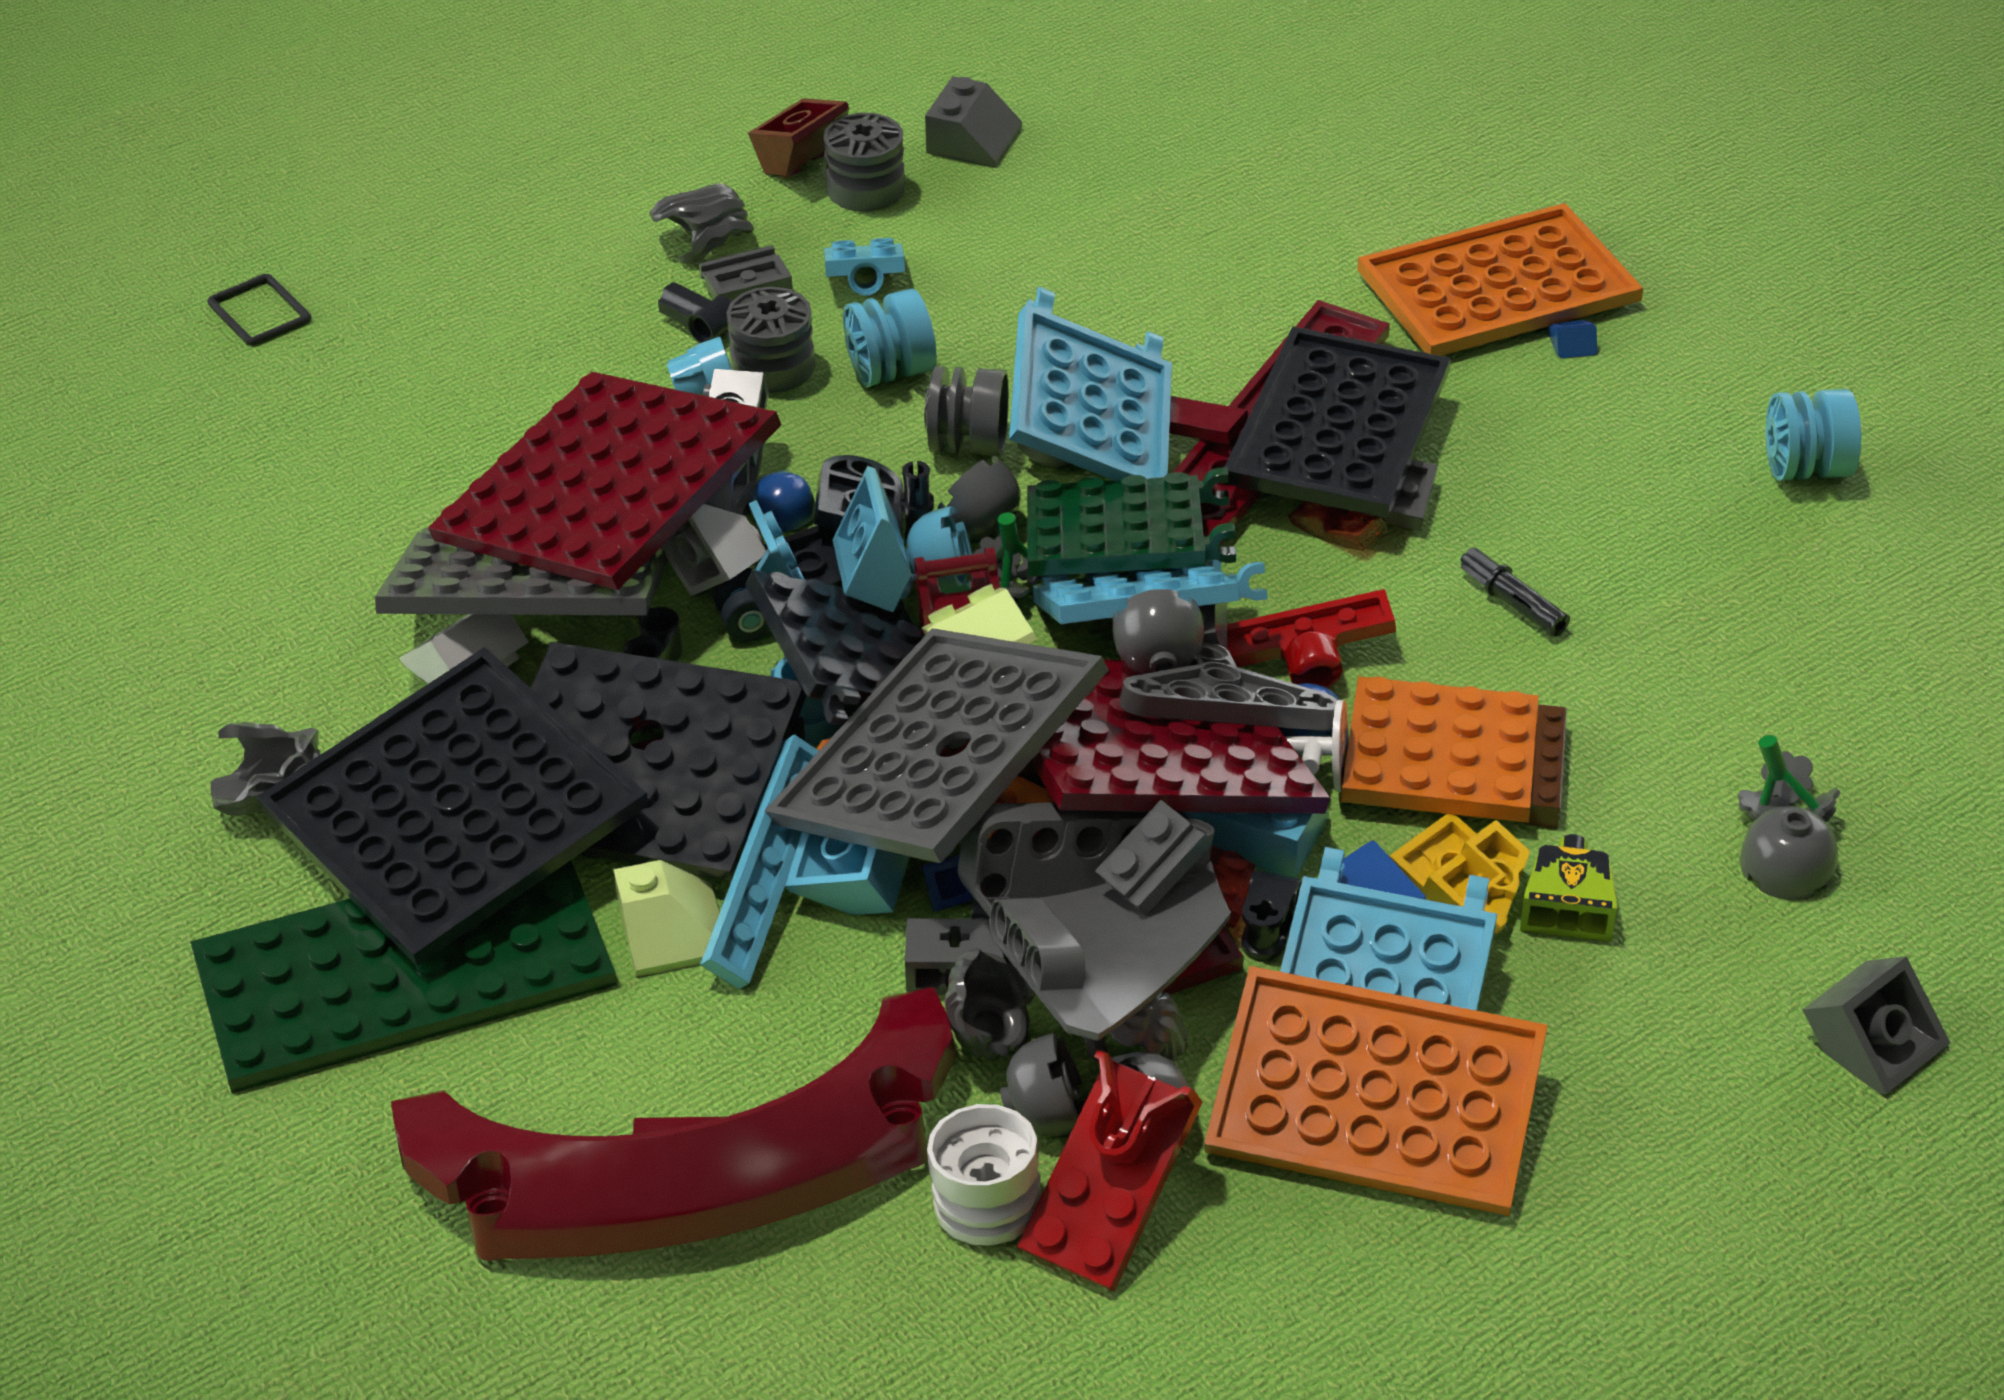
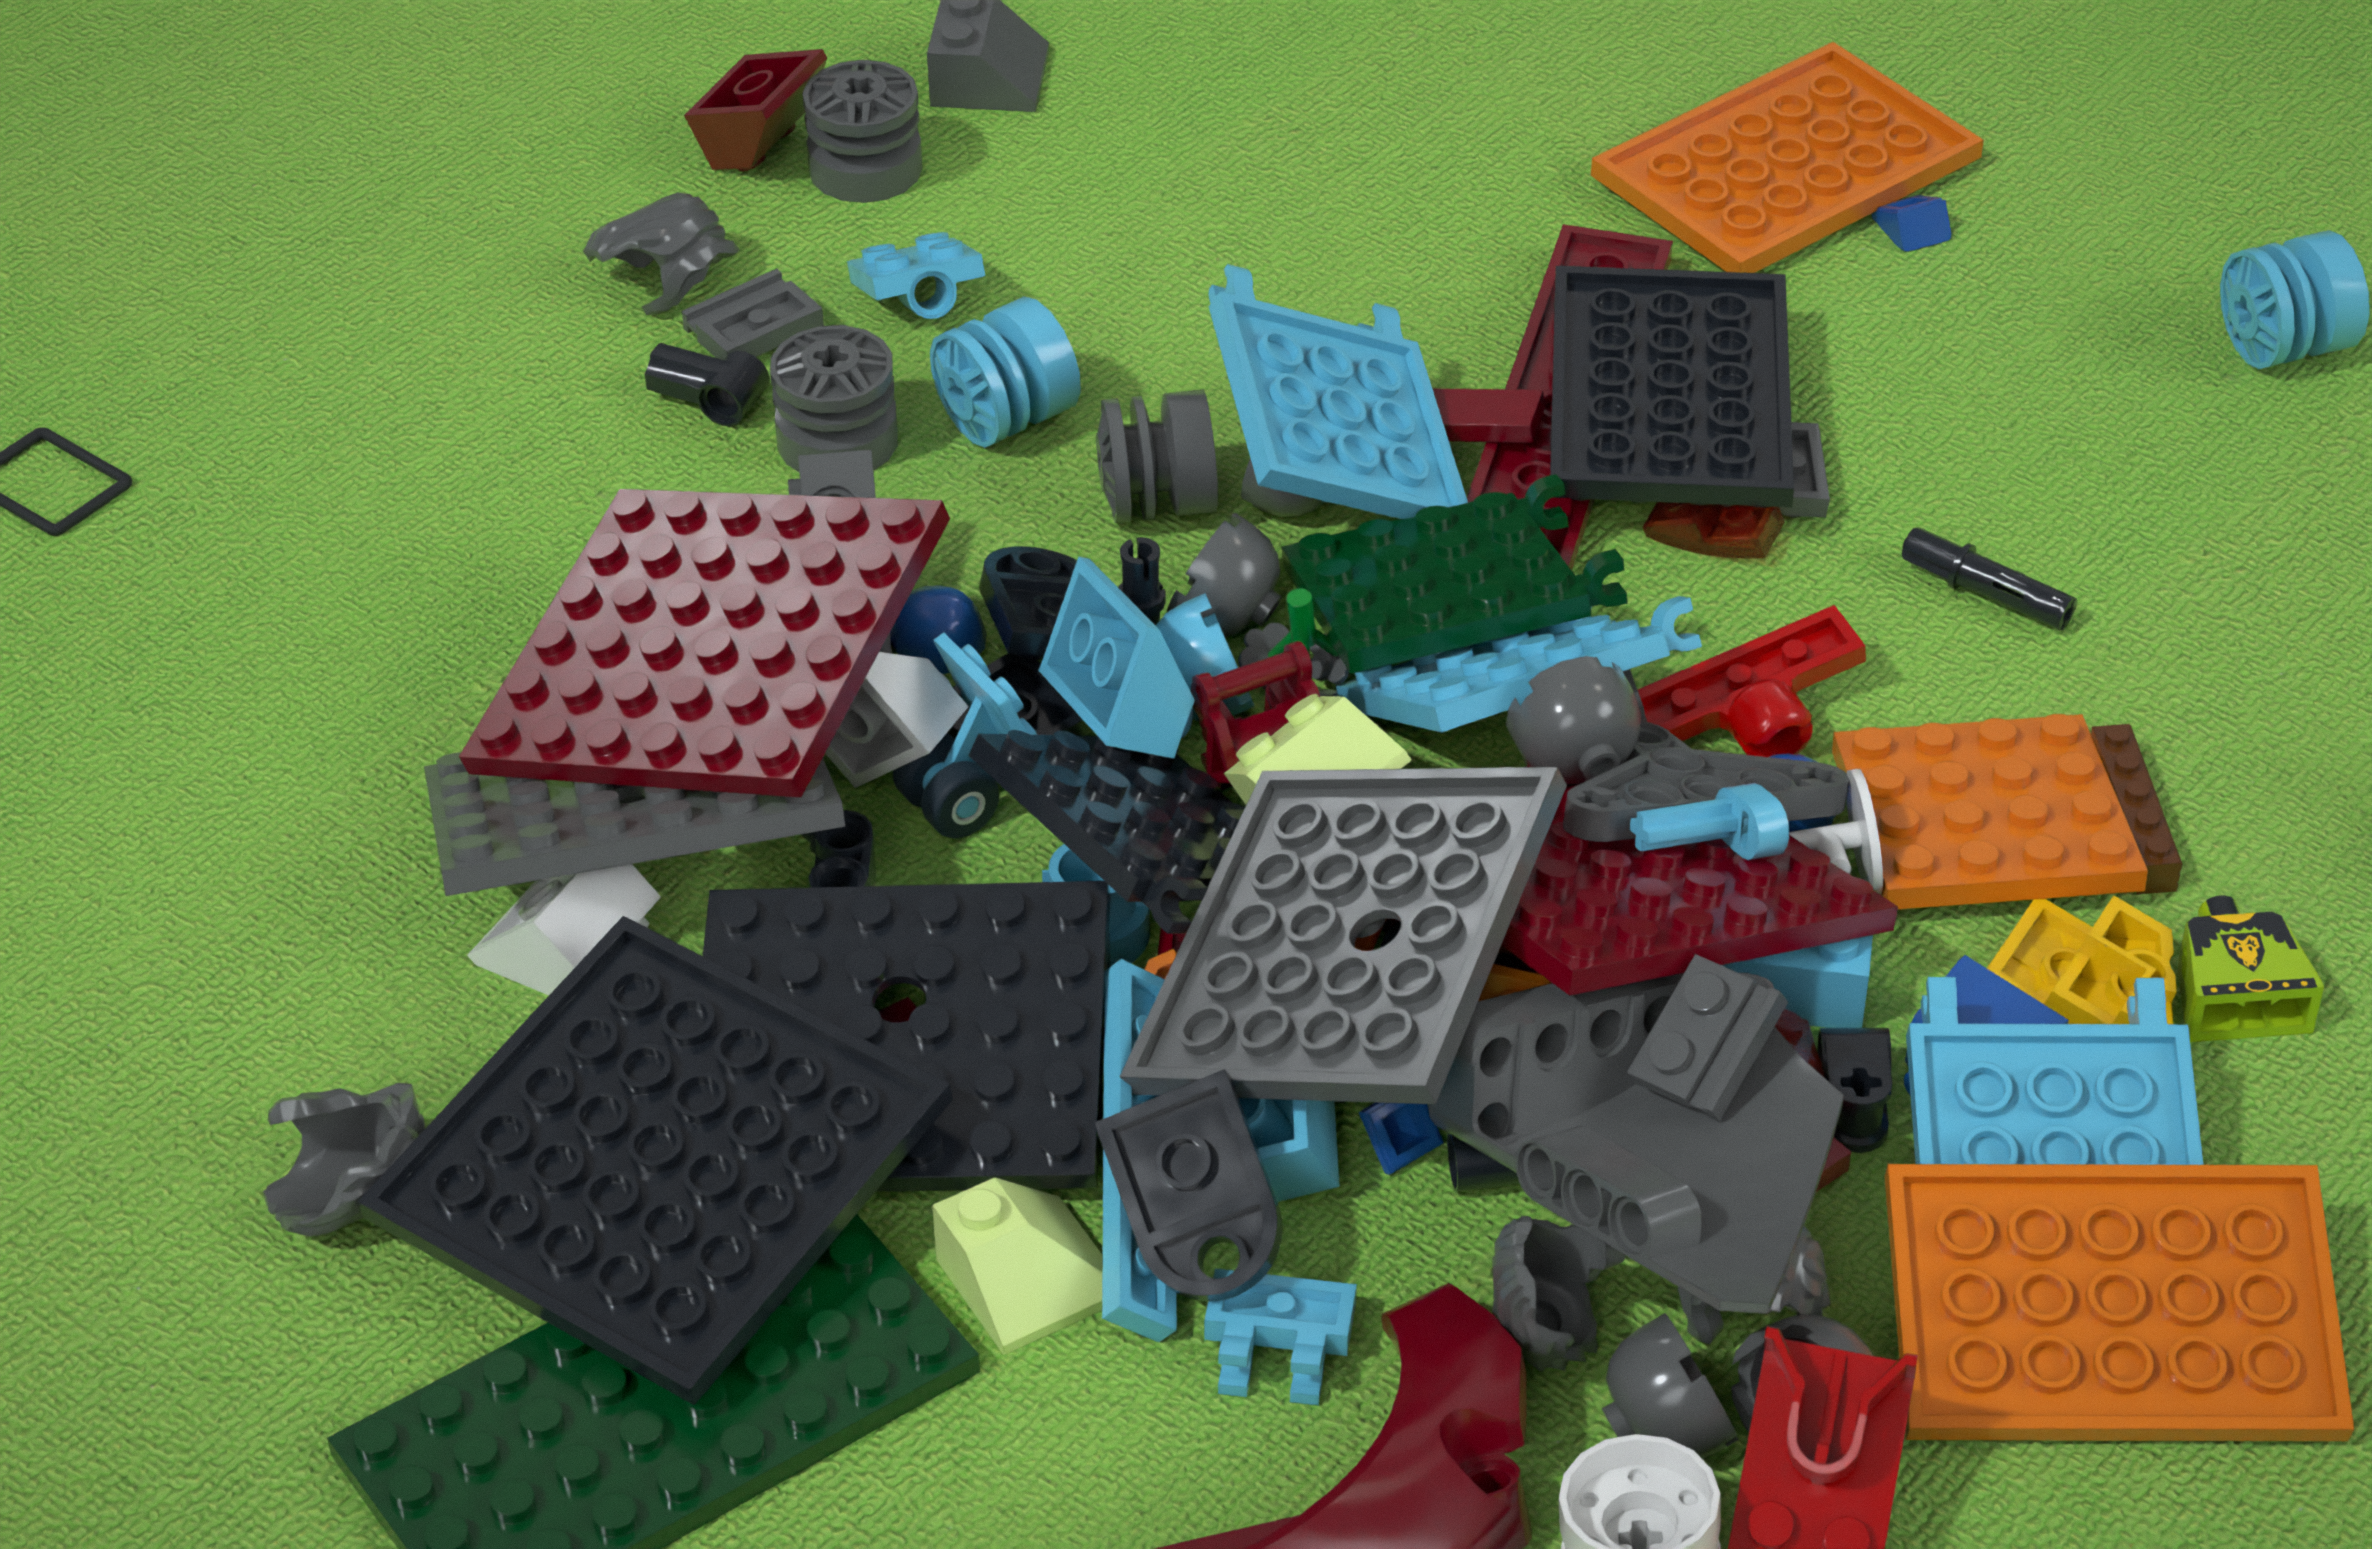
camera: 15 degrees left, 0 degrees up
medium azure piece [667,337,732,395] -> none
dark grey brick [905,918,1005,995] -> none
none -> black plate [1094,1069,1283,1301]
none -> medium azure plate [1204,1268,1357,1406]
none -> medium azure piece [1630,783,1789,860]

